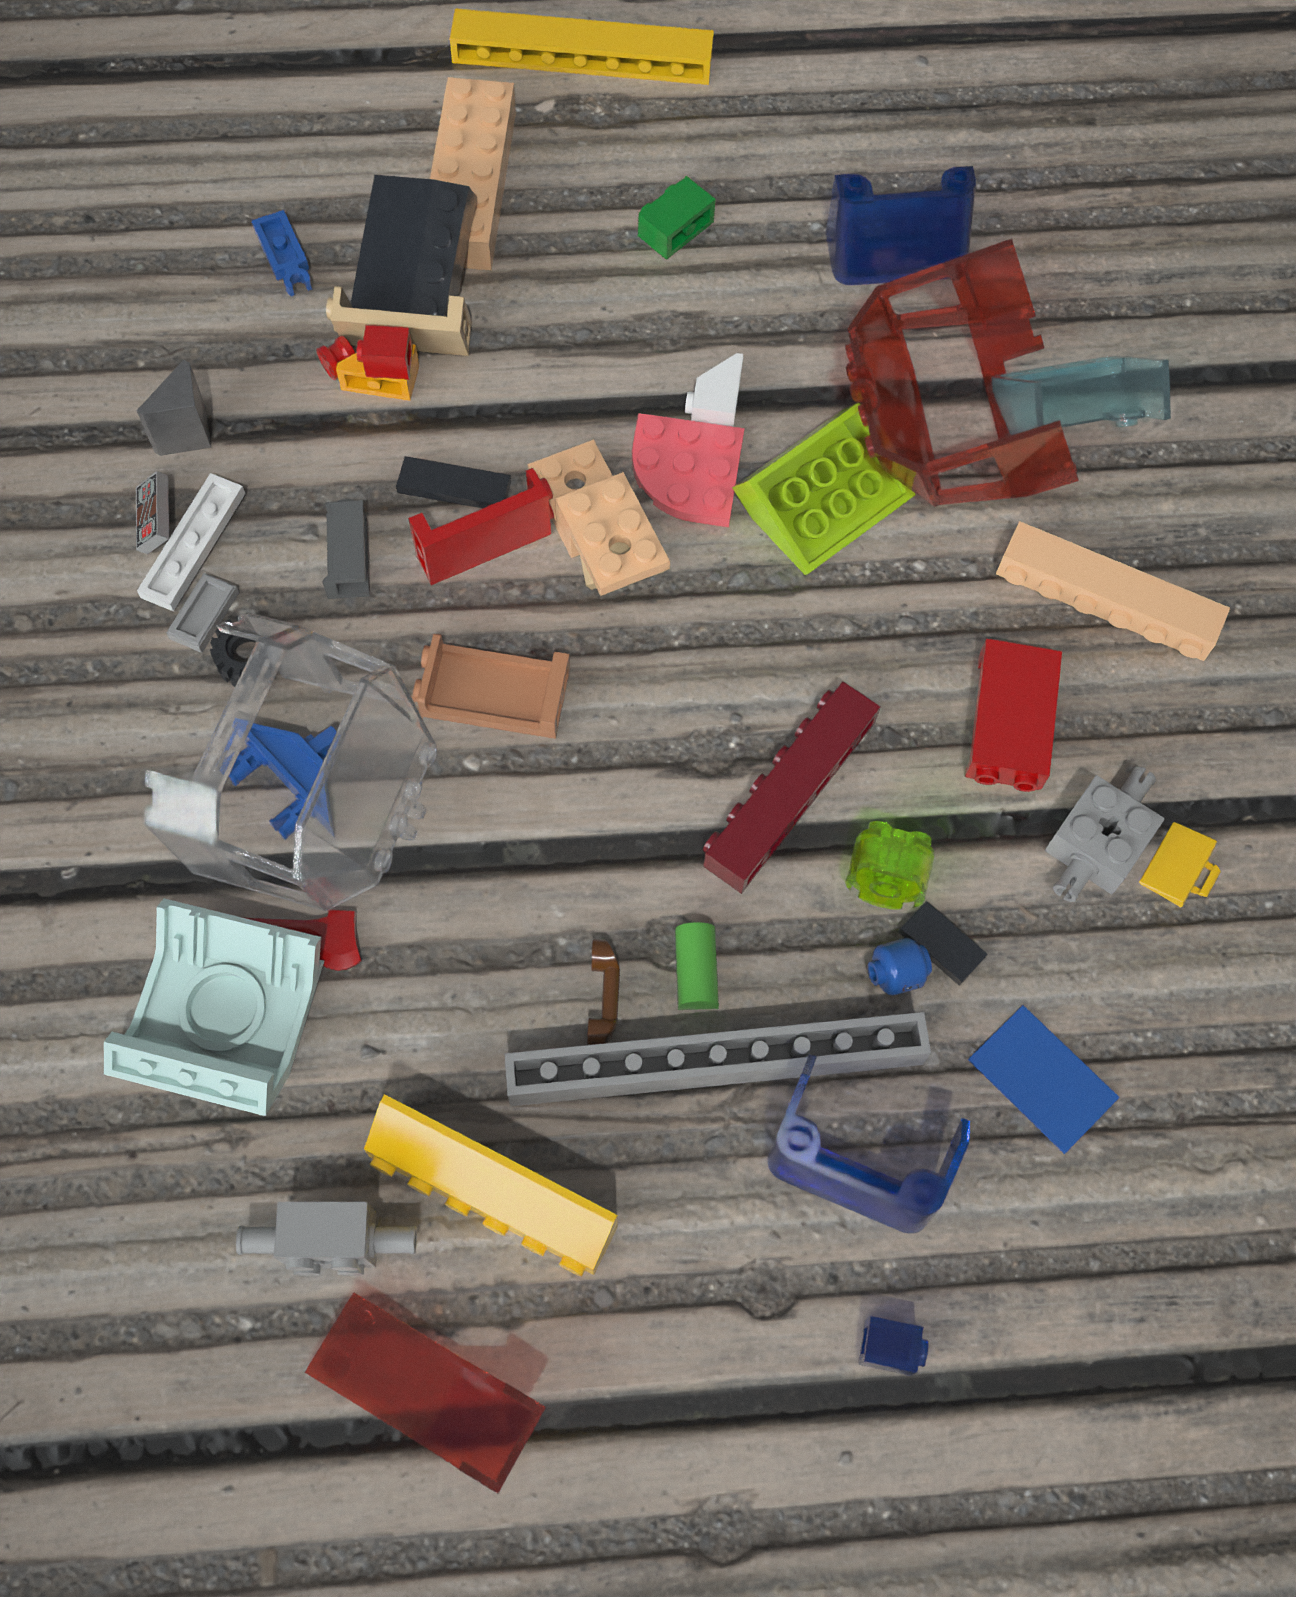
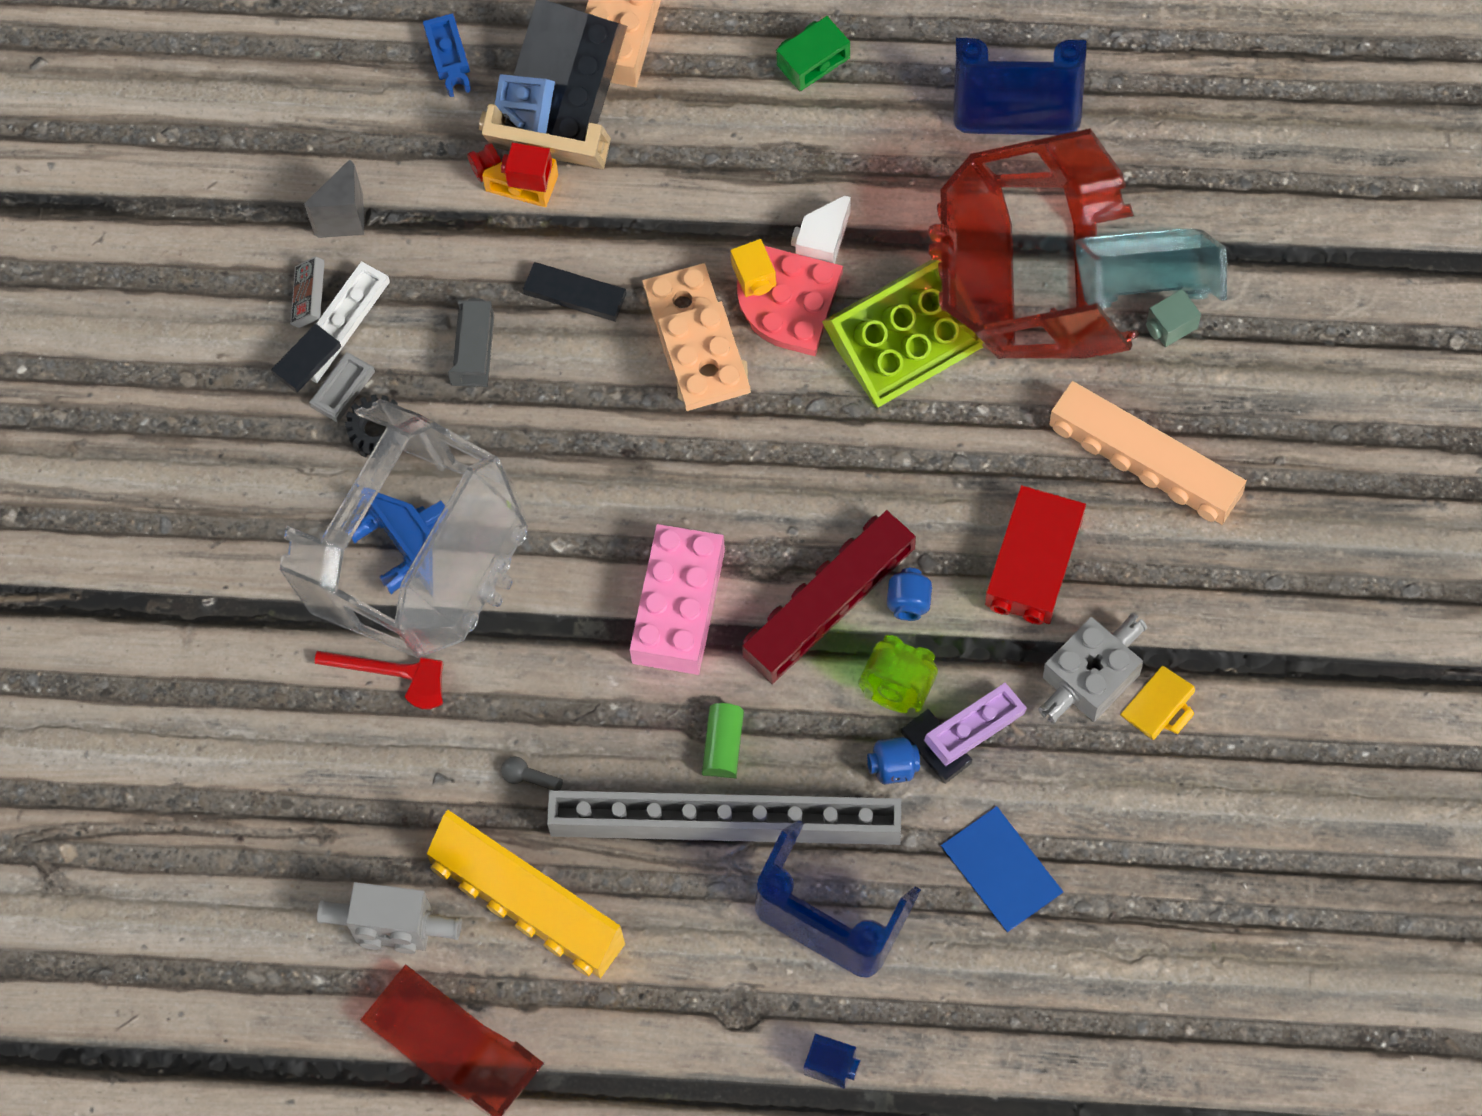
camera: 15 degrees right, 0 degrees up
light aqua panel [104,898,324,1116] -> none
red panel [408,468,554,586] -> none
nougat panel [413,634,570,739] -> none
reddish brown bar [587,939,620,1045] -> none
none -> black tile [271,323,341,393]
none -> medium blue wing [495,74,555,134]
none -> dark grey bar [501,756,563,791]
none -> bright pink brick [630,524,725,675]
none -> yellow brick [730,239,776,297]
none -> blue head [887,568,932,621]
none -> lavender plate [924,683,1027,766]
none -> sand green brick [1146,289,1201,347]

